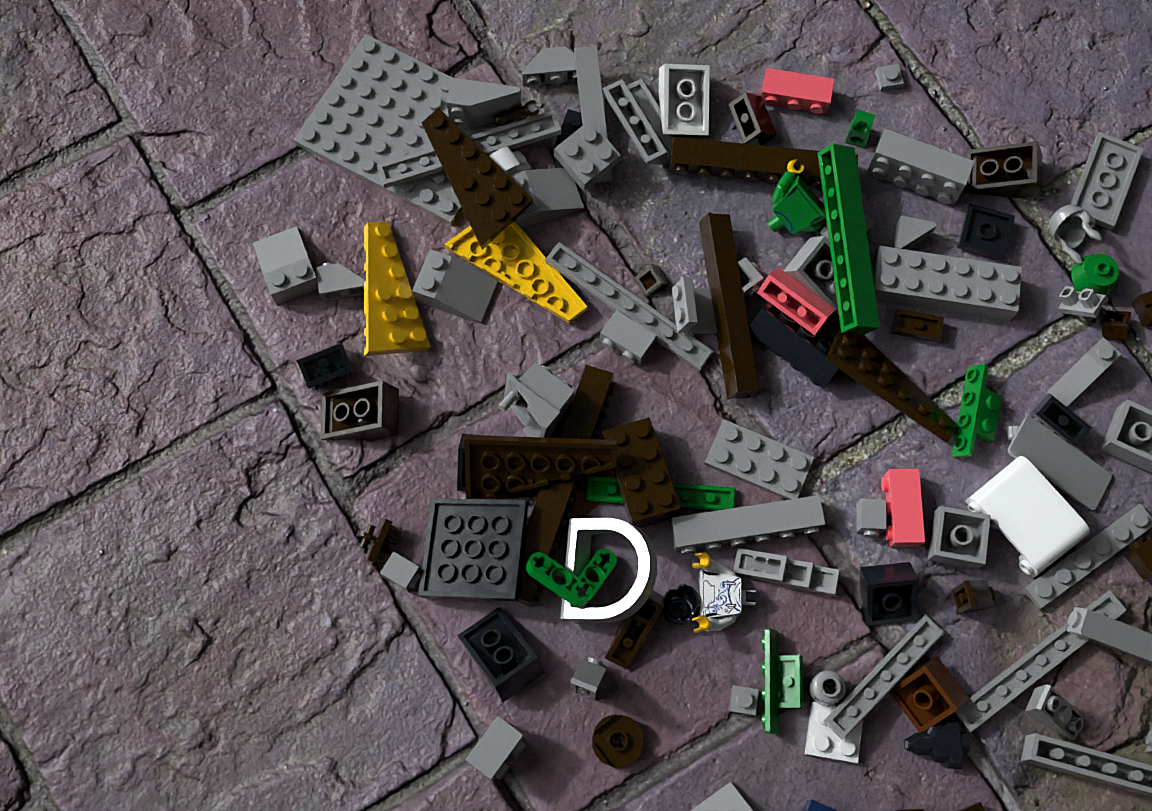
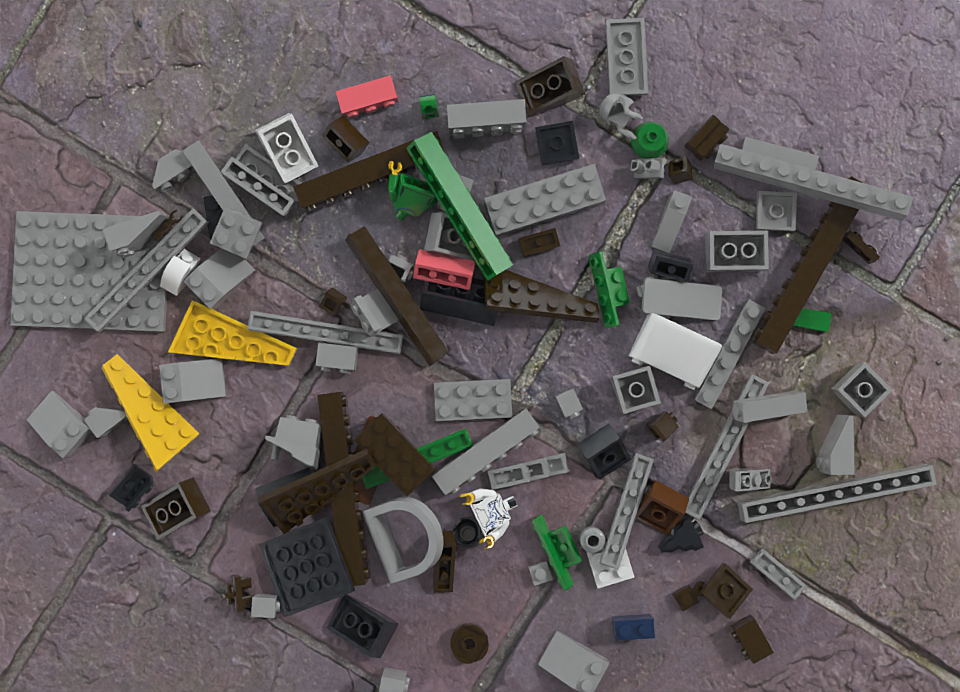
camera: 30 degrees left, 15 degrees up
dark brown wing [421,108,534,250] -> none
green beam [526,549,617,608] -> none
light grey slope [570,657,606,700] -> none
light grey plate [875,64,904,92] -> none
coral brick [881,469,925,547] -> none
light grey slope [893,216,937,250] -> none

